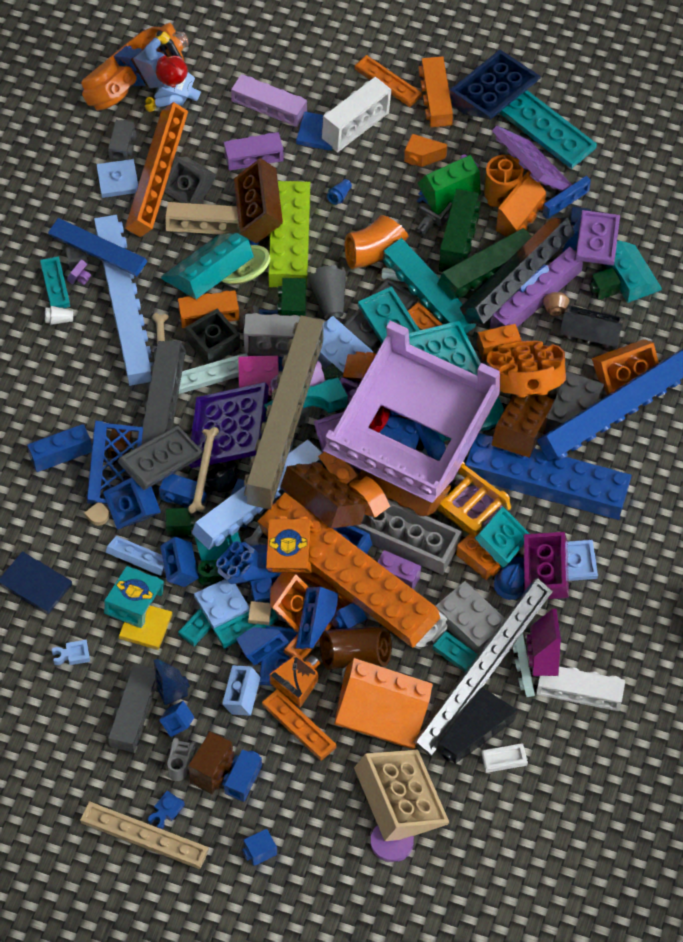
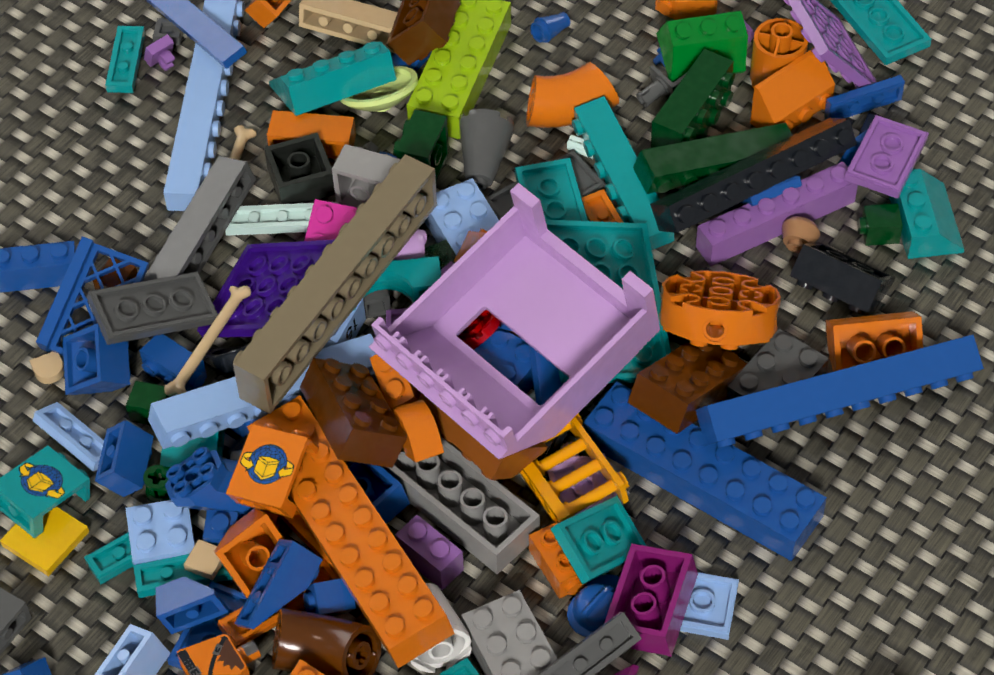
camera: 20 degrees right, 5 degrees down
white cone [45,306,73,325] -> none
dark blue slope [153,659,190,705] -> none
orange brick [477,324,521,361] -> none

